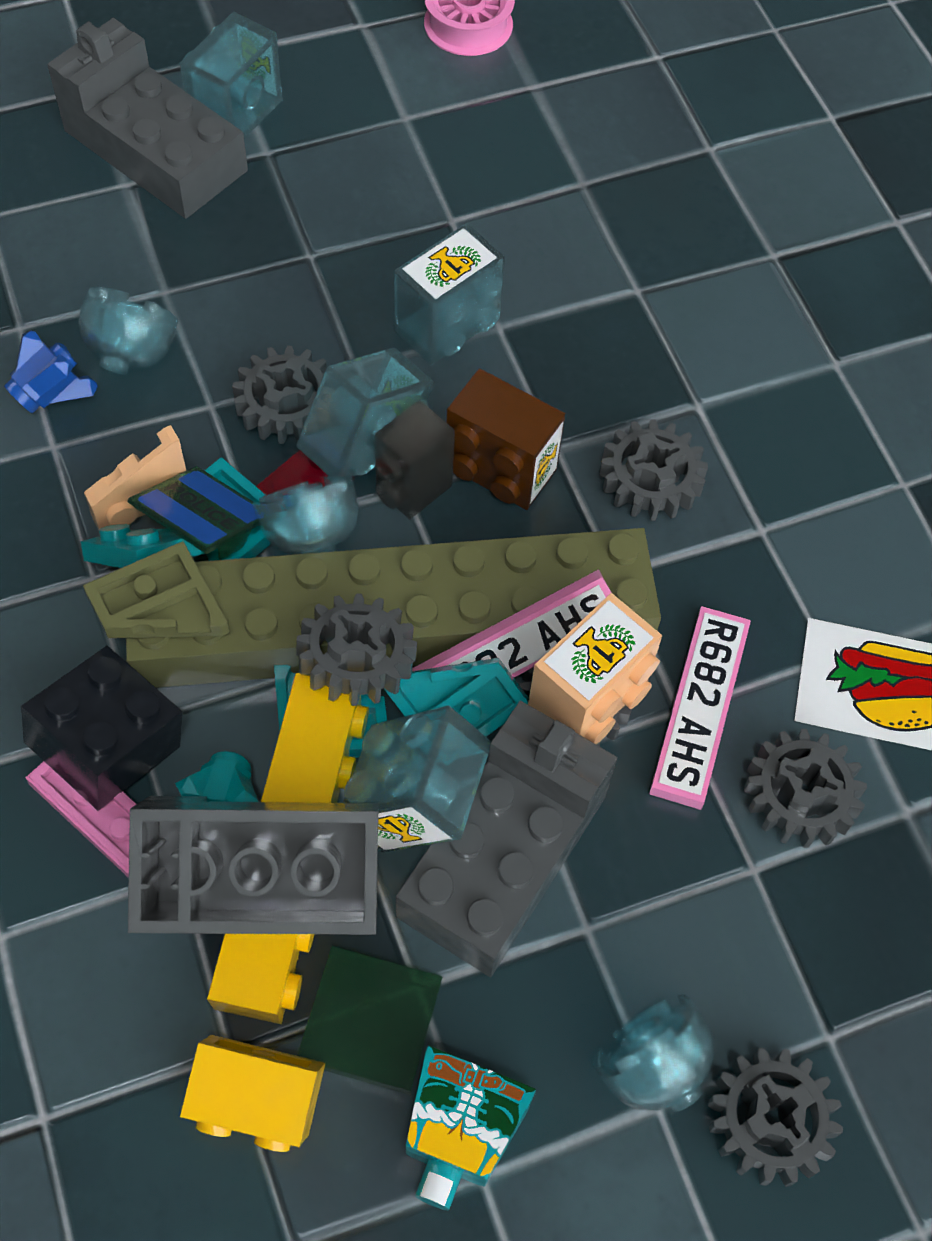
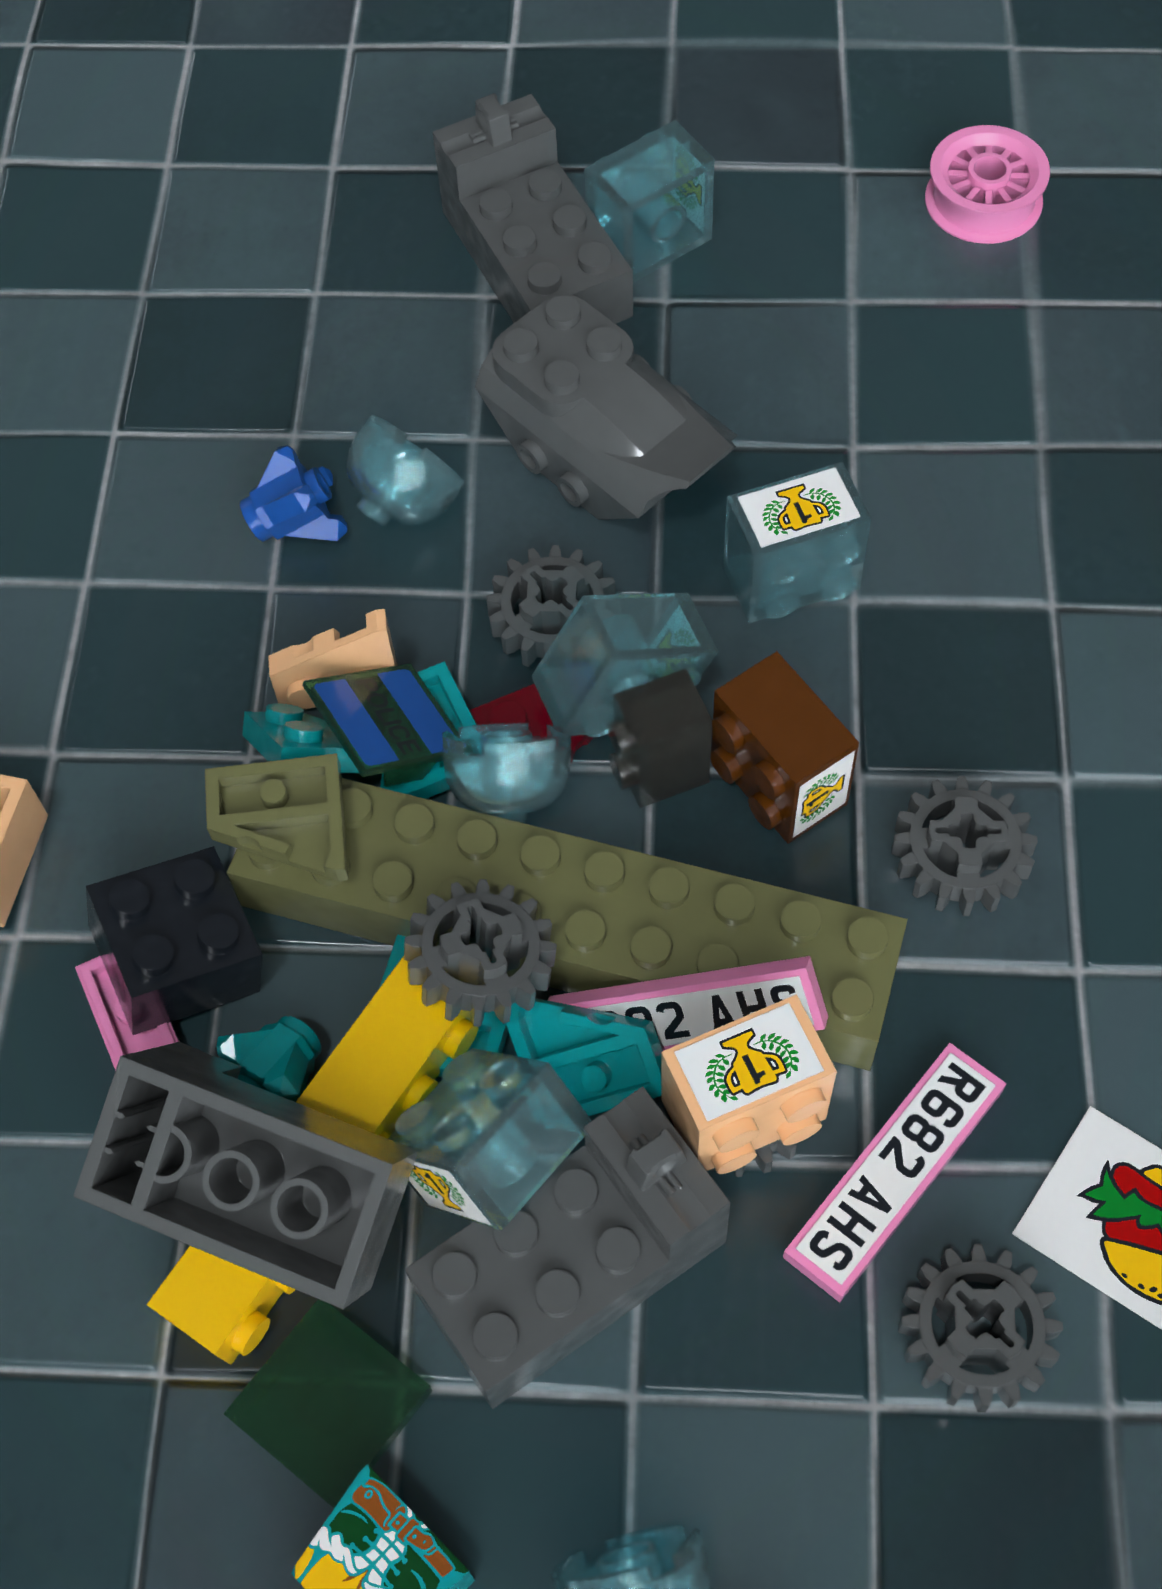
camera: 30 degrees right, 0 degrees up
yellow brick [180,1035,326,1152] -> none
none -> dark grey slope [475,294,738,520]

